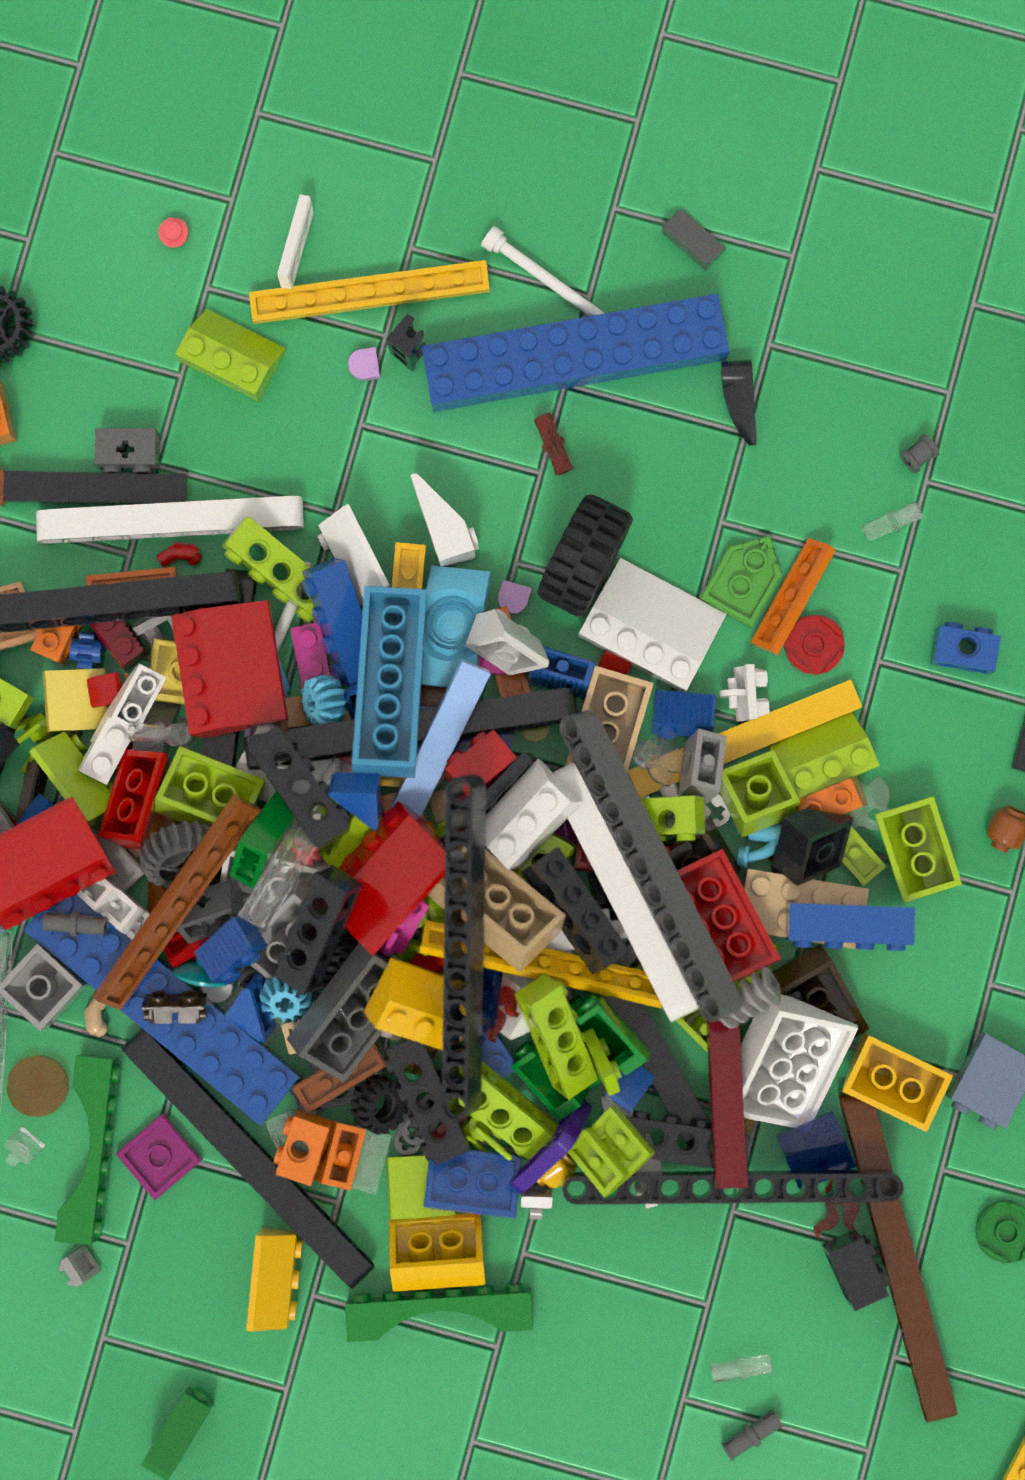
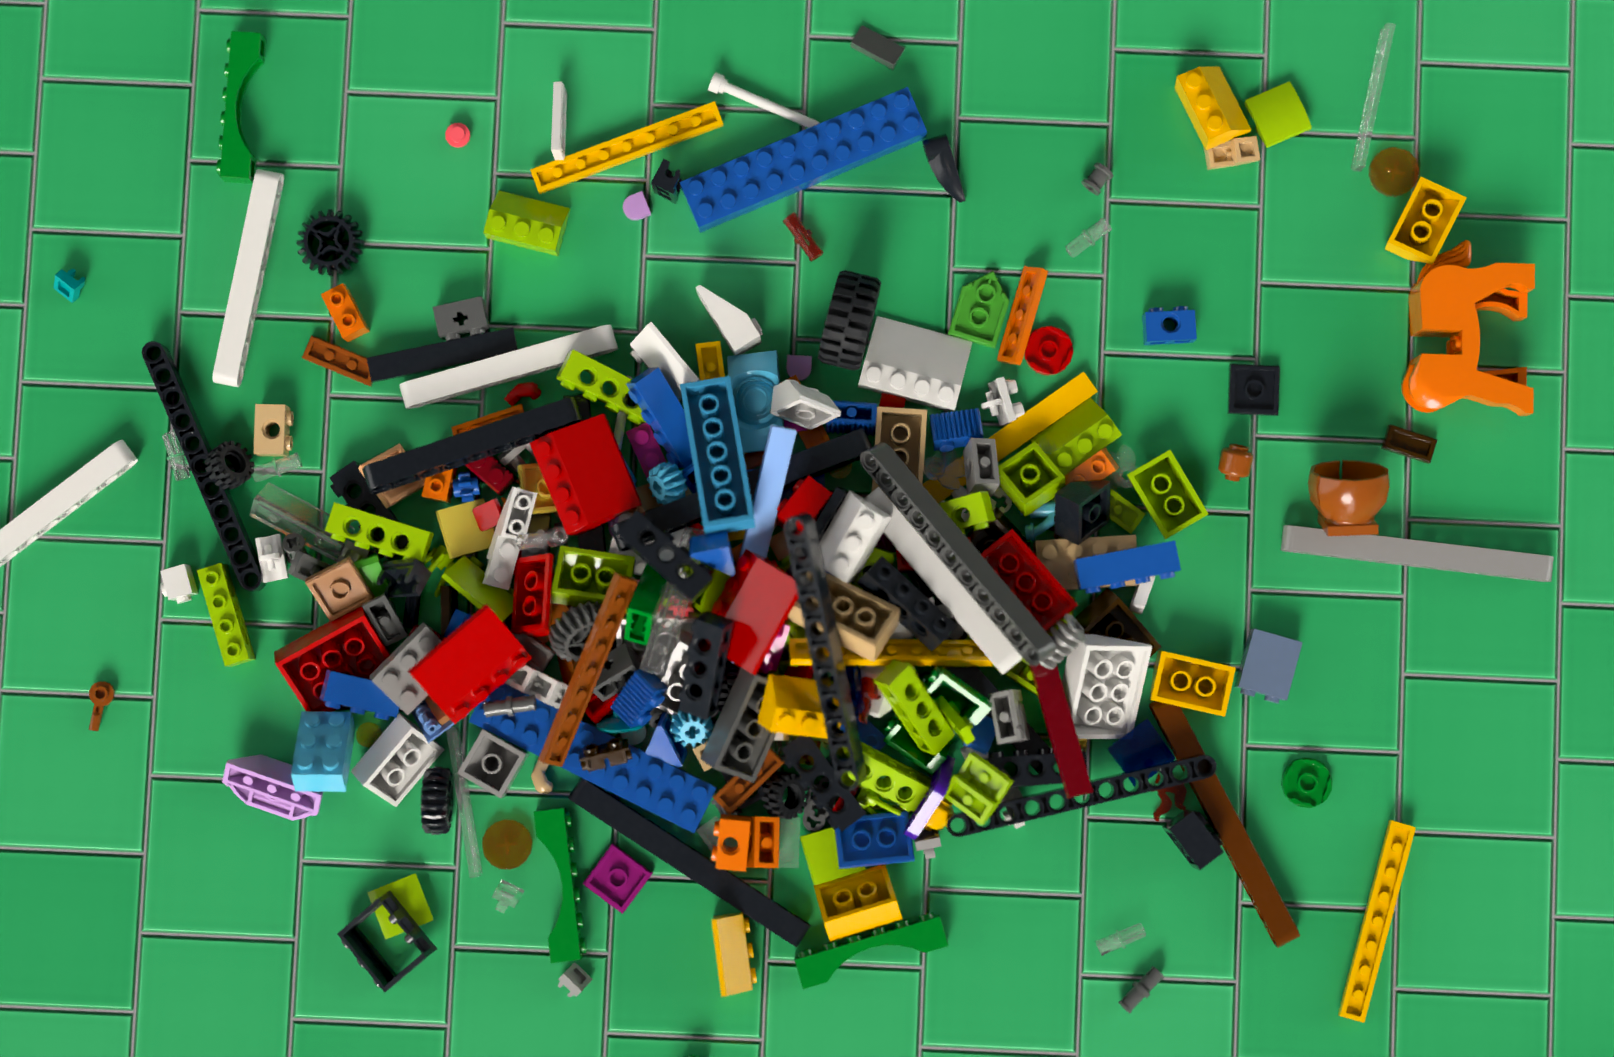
camera: 15 degrees left, 0 degrees up
none -> light grey brick [988,689,1030,744]
none -> white beam [1129,576,1156,615]

